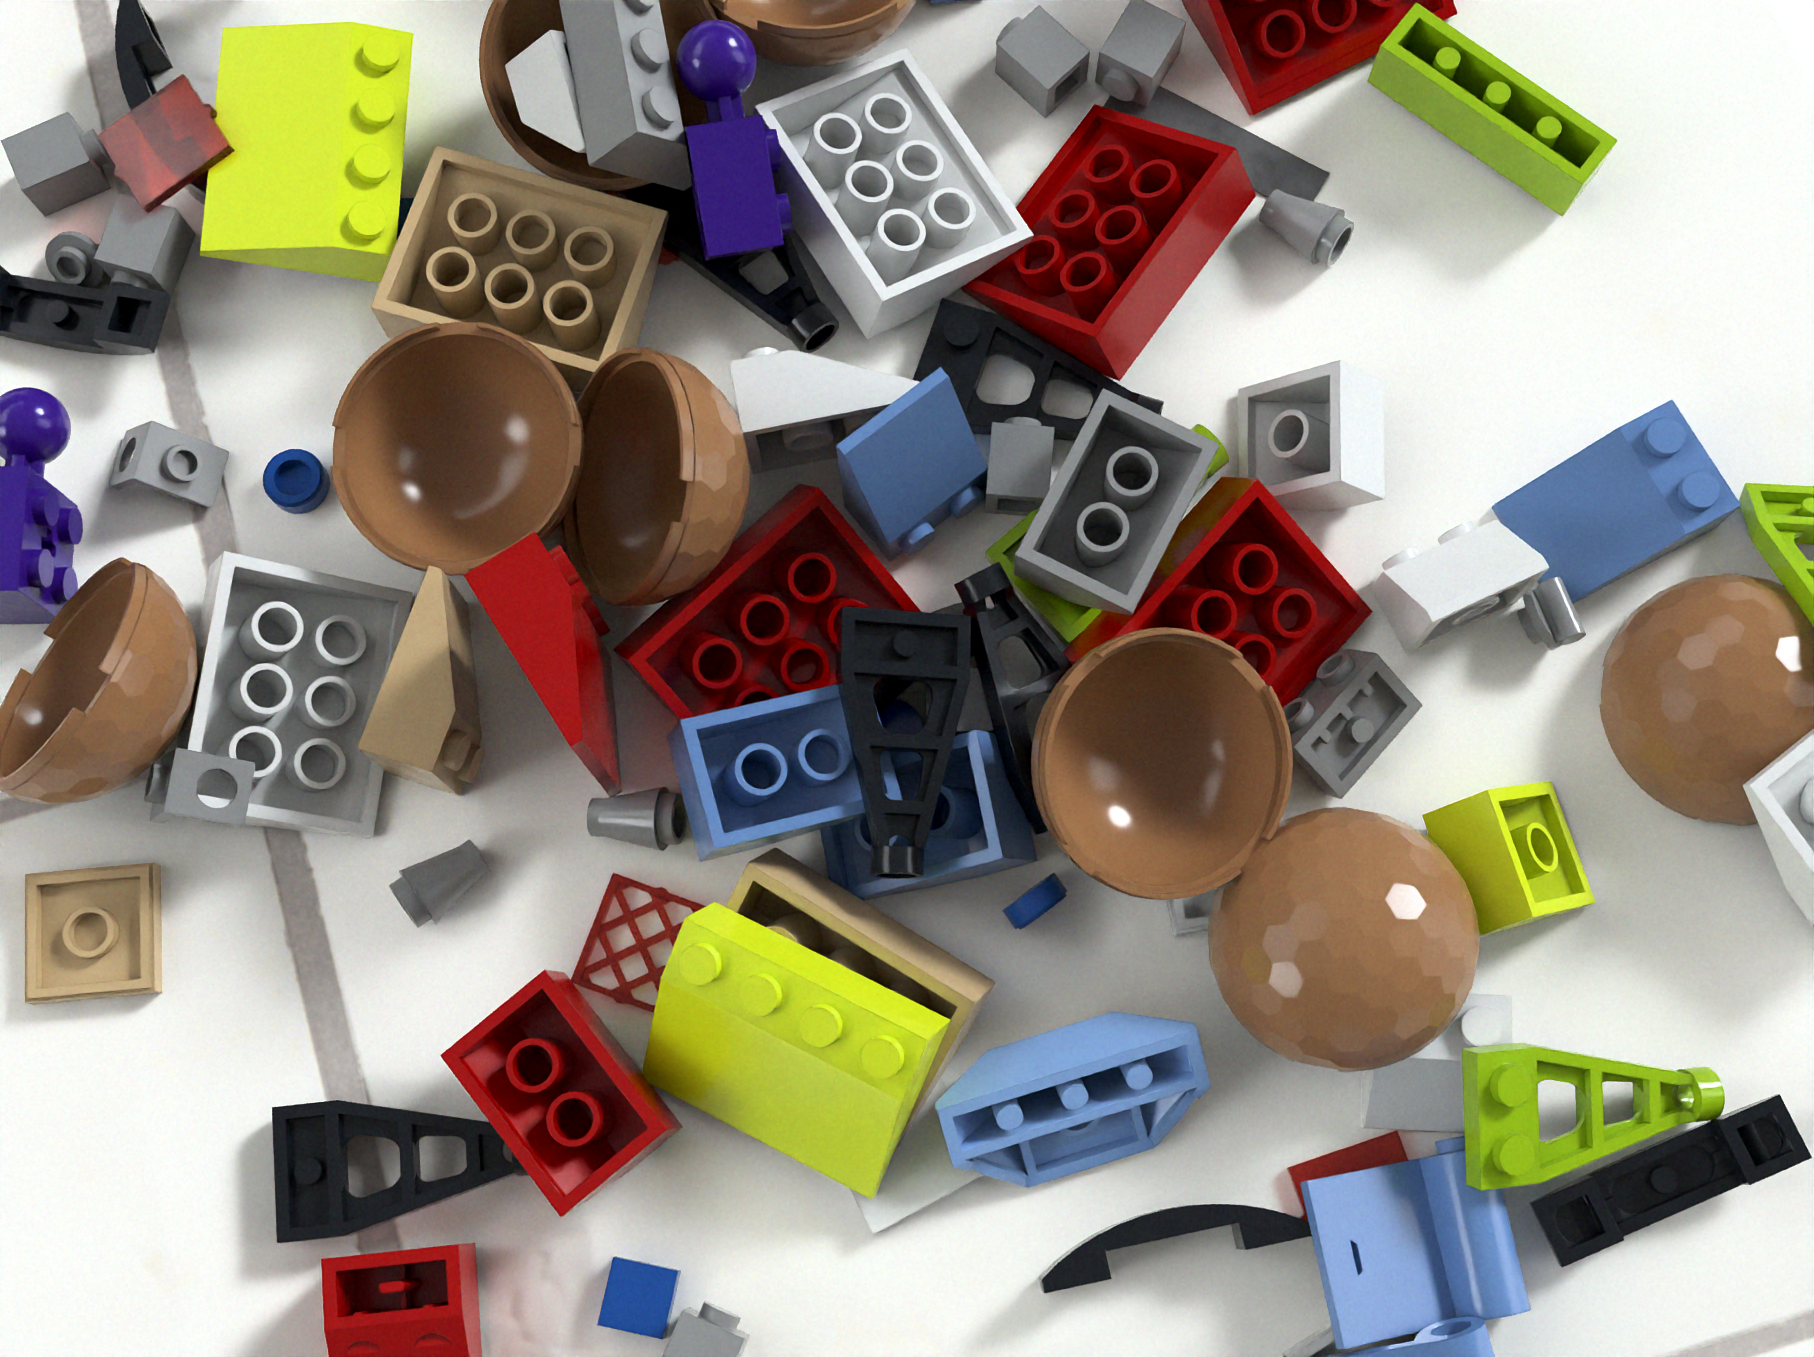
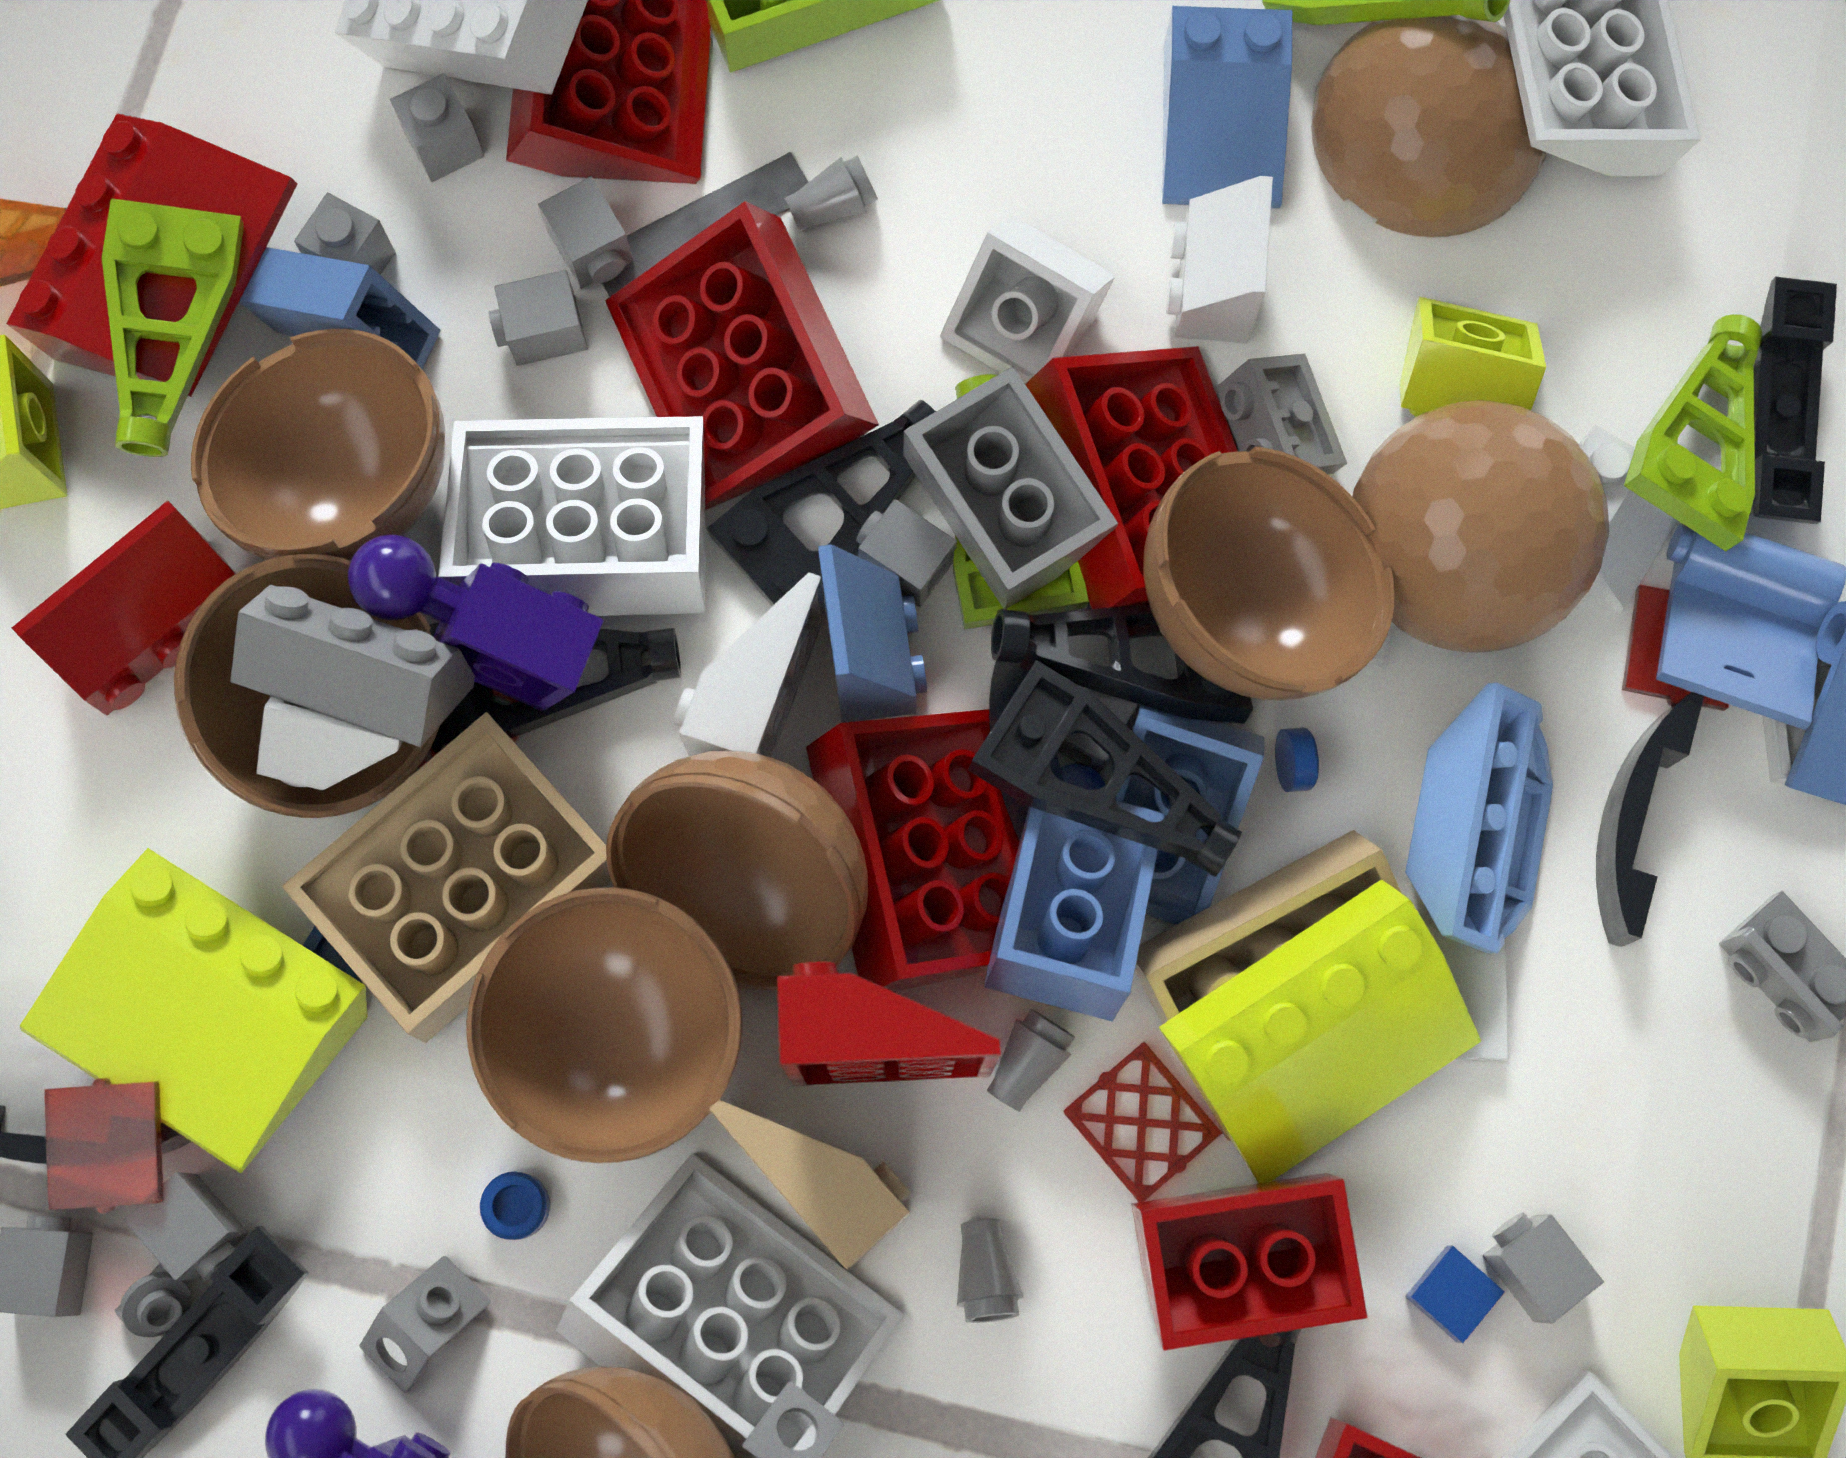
camera: 65 degrees left, 0 degrees up
light grey plate [1517,577,1586,650] -> none

